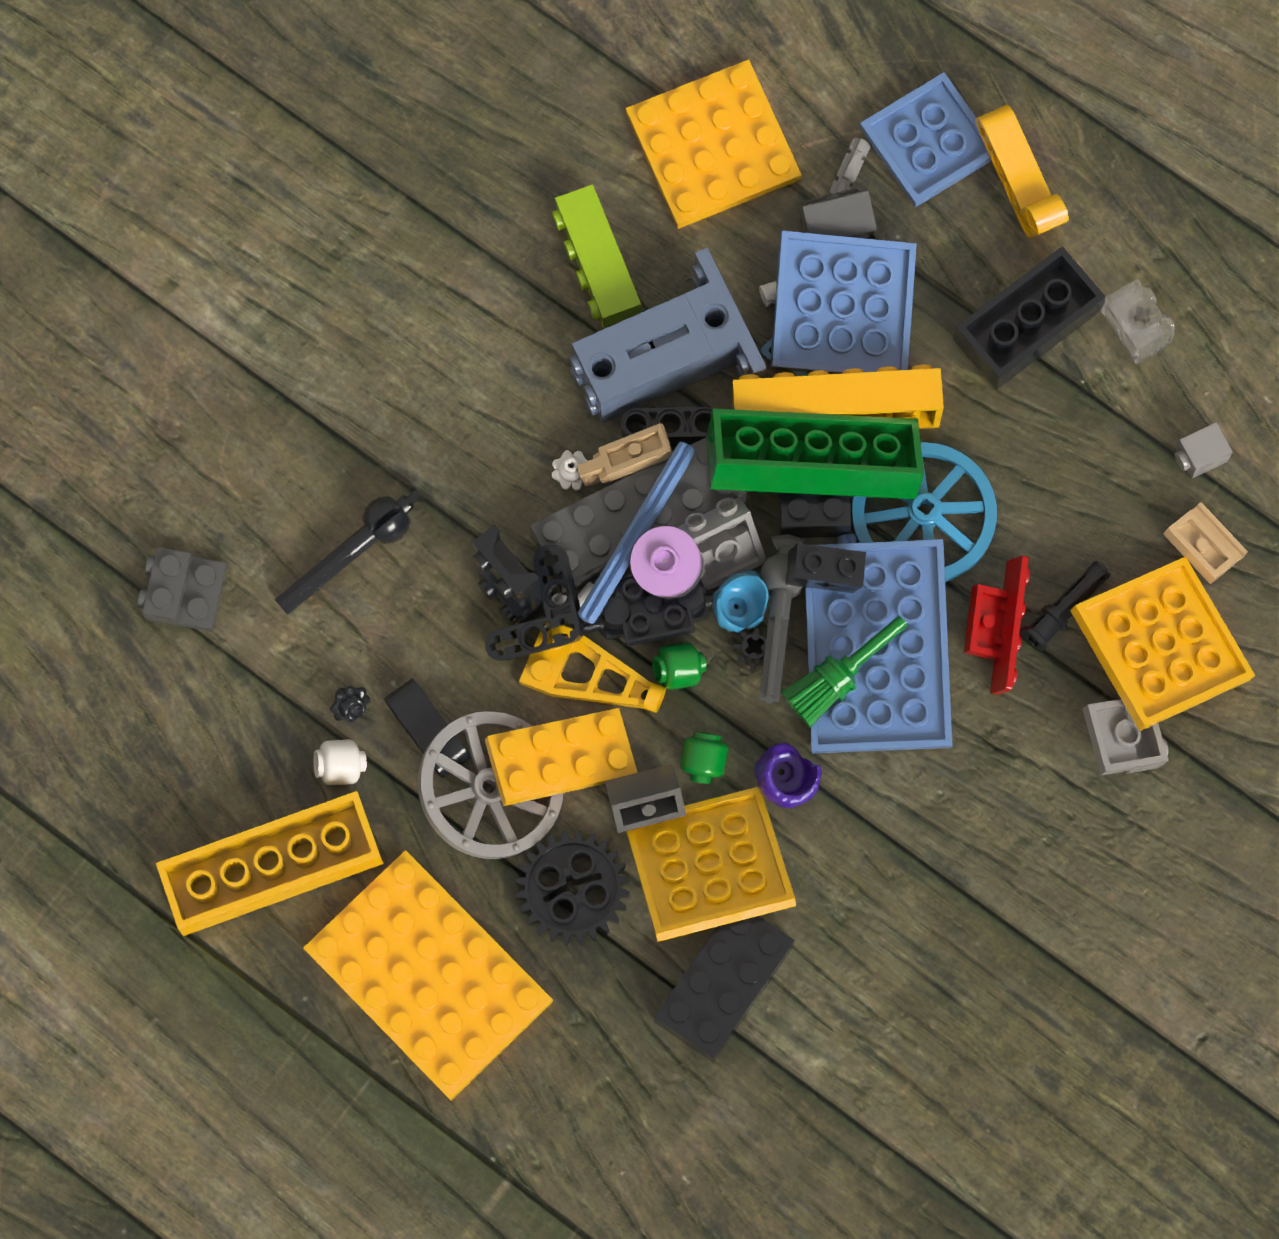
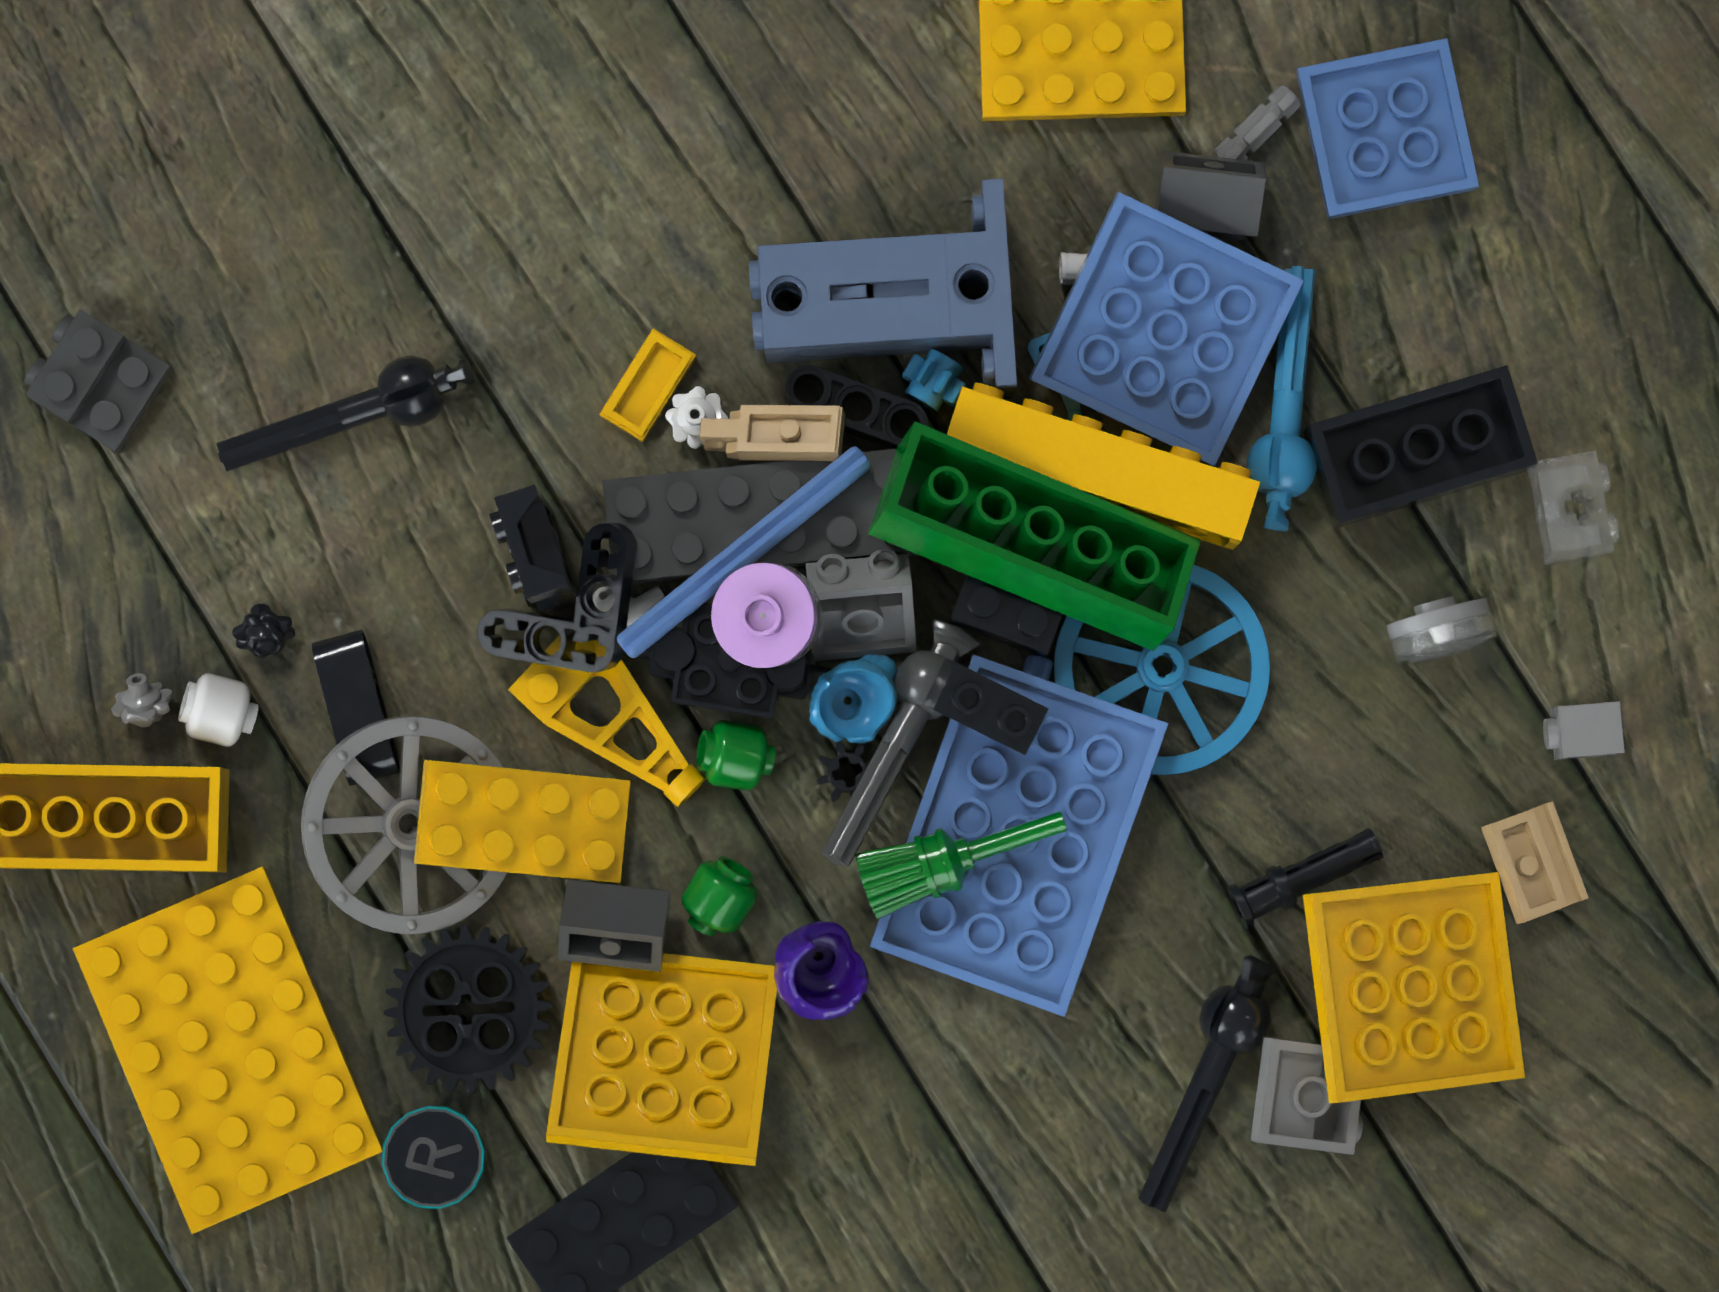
camera: 20 degrees right, 10 degrees up
lime brick [552,184,642,329] -> none
red bracket [963,555,1030,695] -> none
yellow beam [975,104,1069,239] -> none
none -> light grey plant [111,673,173,728]
none -> black tile [382,1105,486,1209]
none -> yellow tile [599,328,697,443]
none -> dark azure gear [902,349,966,413]
none -> black piece [1138,955,1277,1212]
none -> dark azure piece [1246,266,1317,532]
none -> clear piece [1386,596,1498,664]

